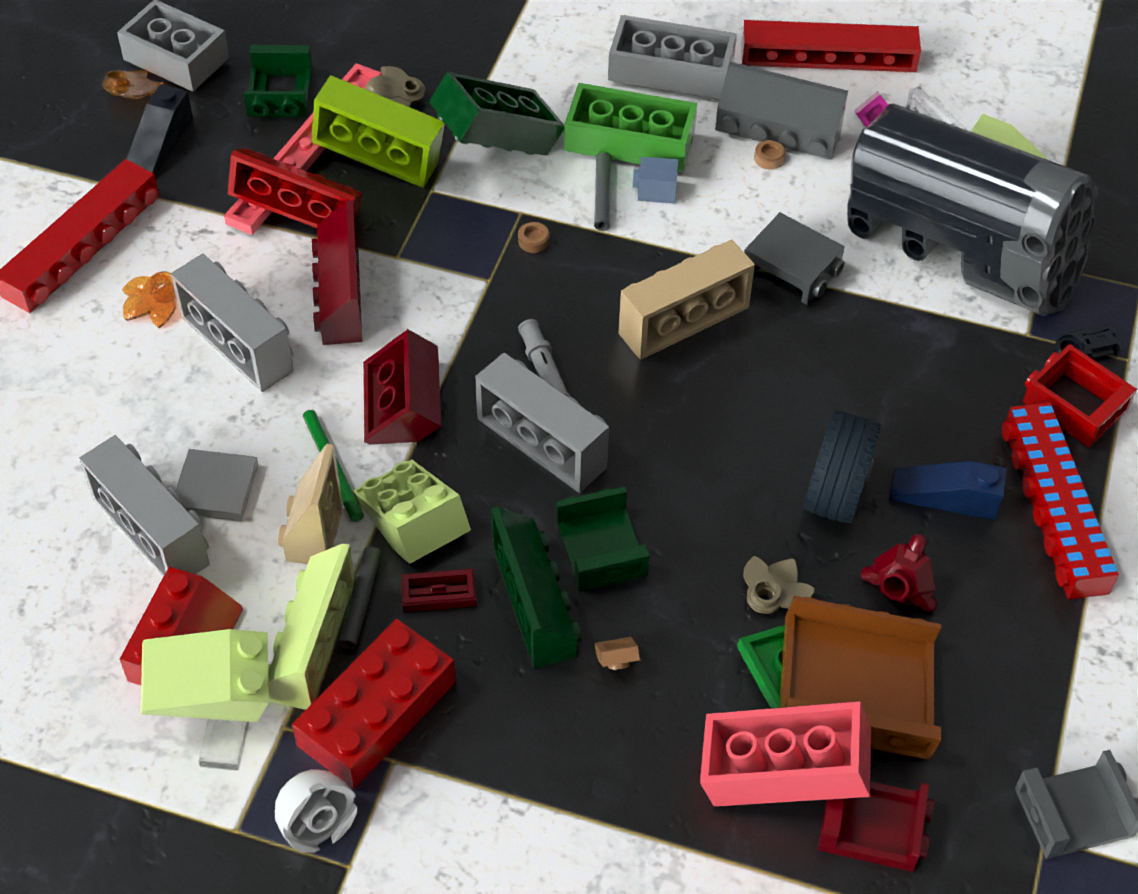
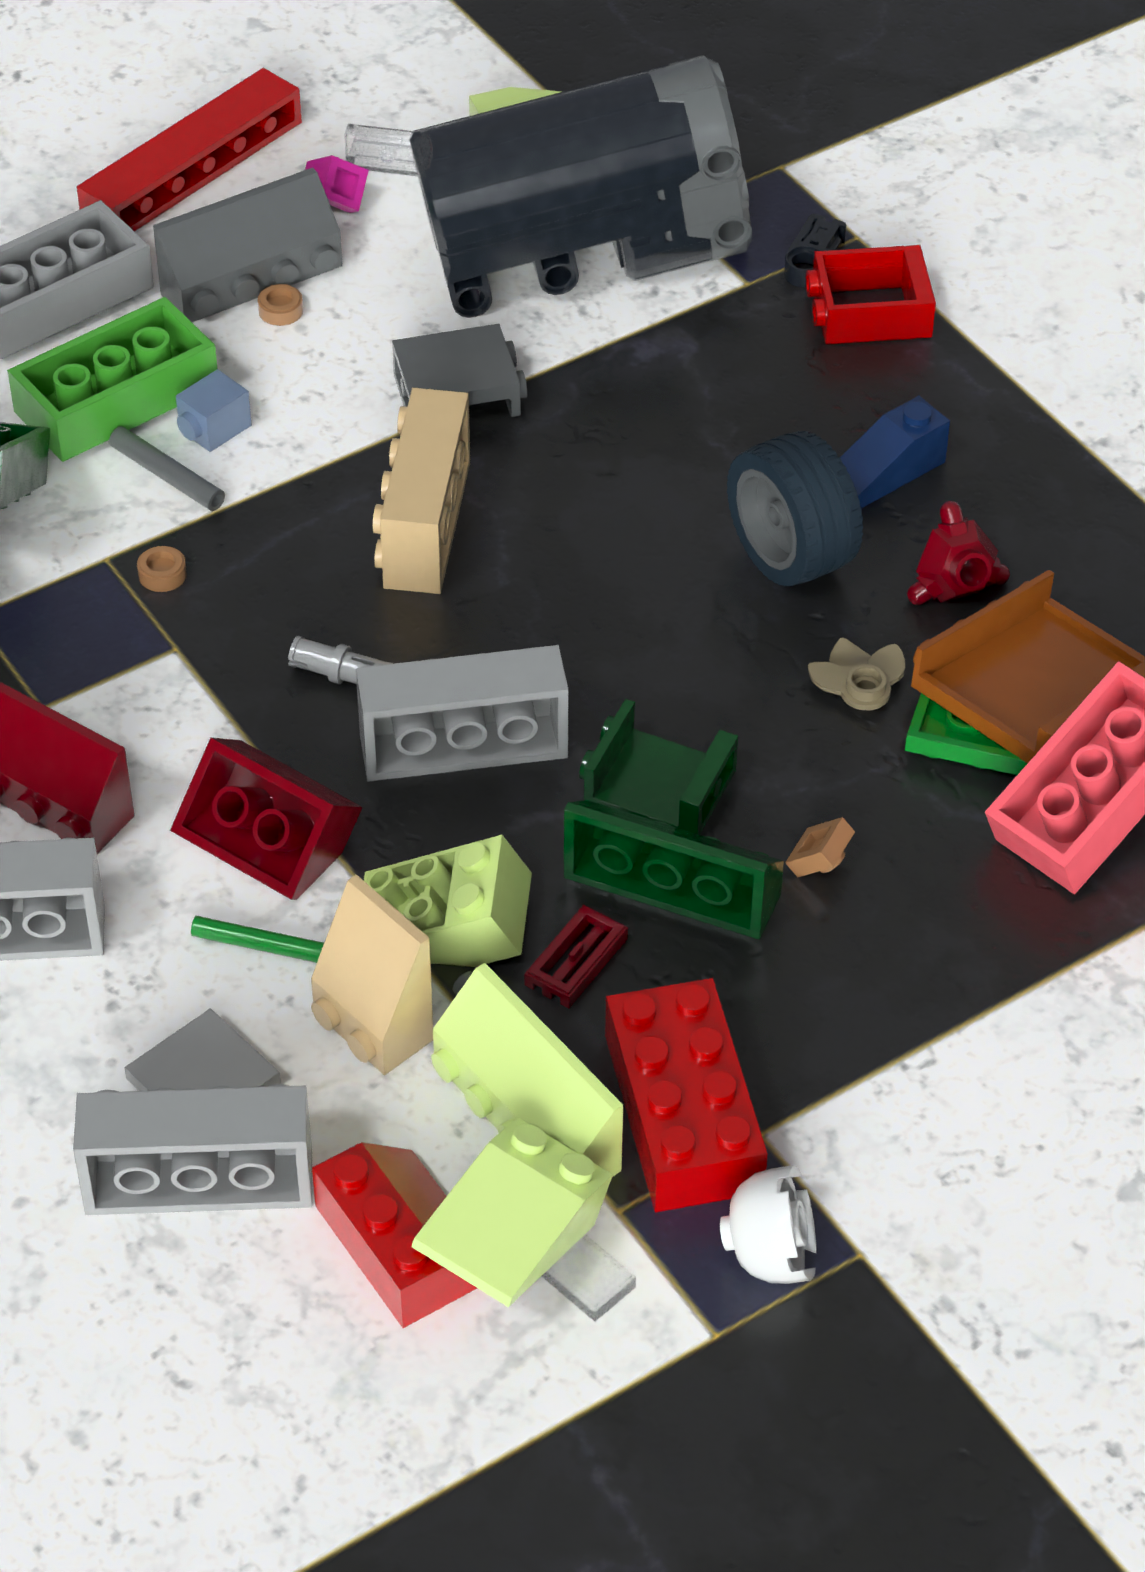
camera: 50 degrees left, 5 degrees down
red brick [1002,402,1119,600] -> none

